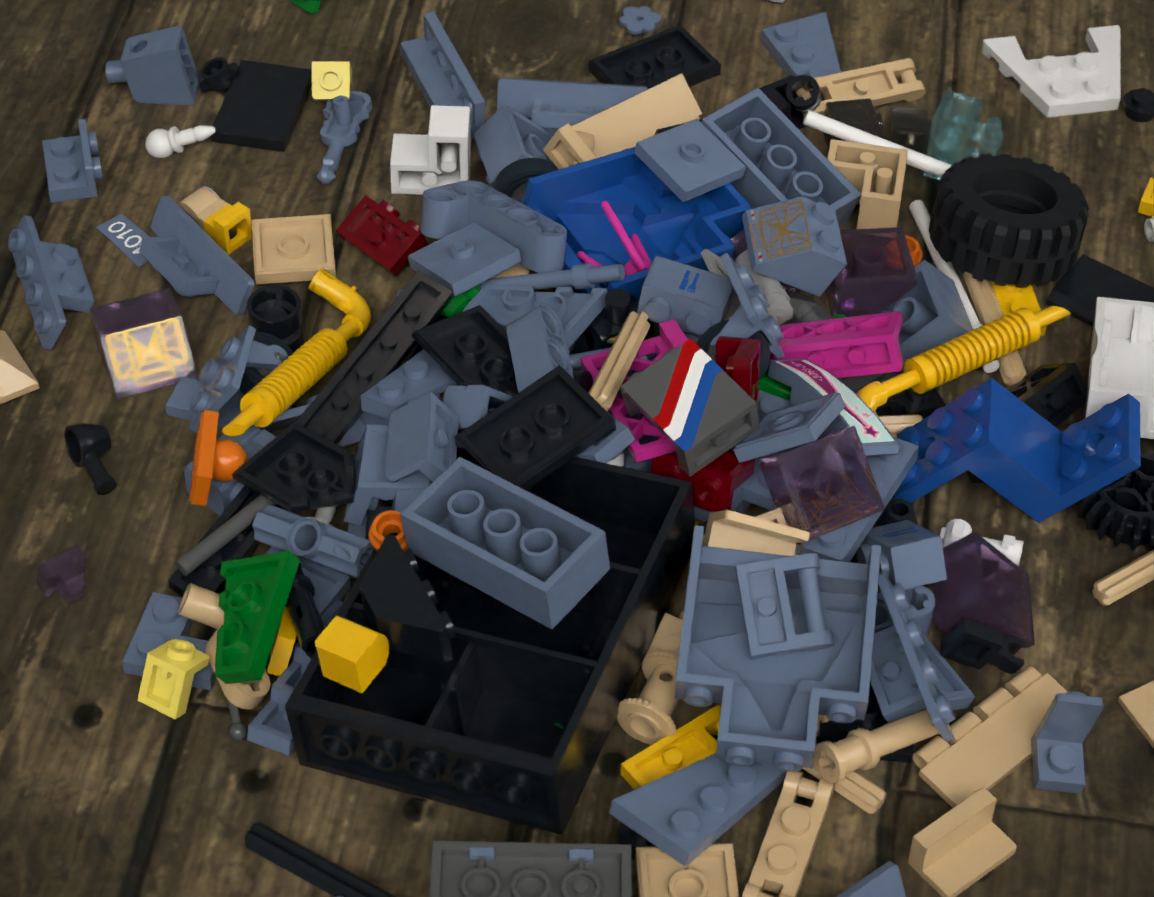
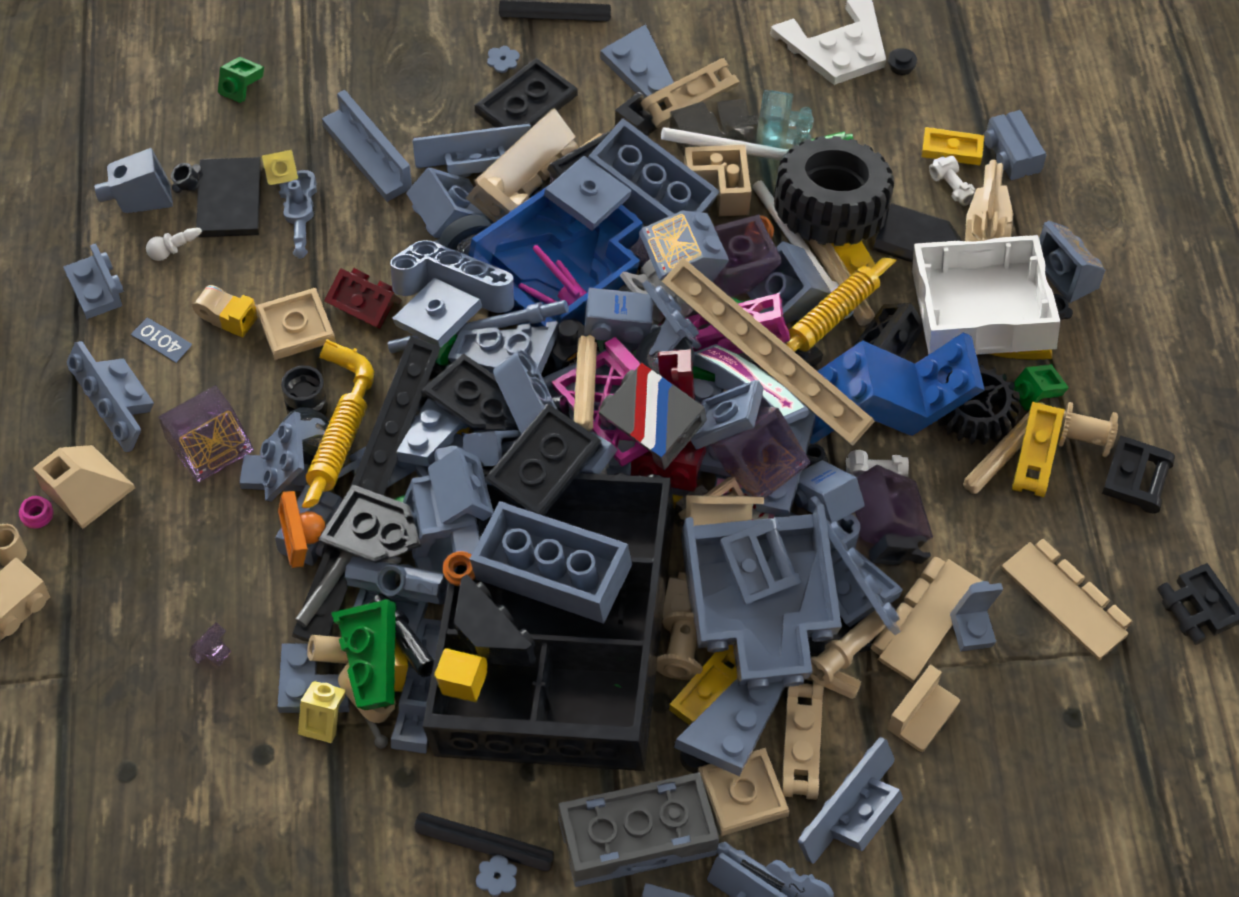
camera: 15 degrees left, 10 degrees up
black bar [64,423,117,495] -> none
sand blue bracket [139,196,255,315] -> none
white brick [390,105,471,195] -> none
black bush [786,75,822,113] -> none
none -> tan plate [662,258,875,446]

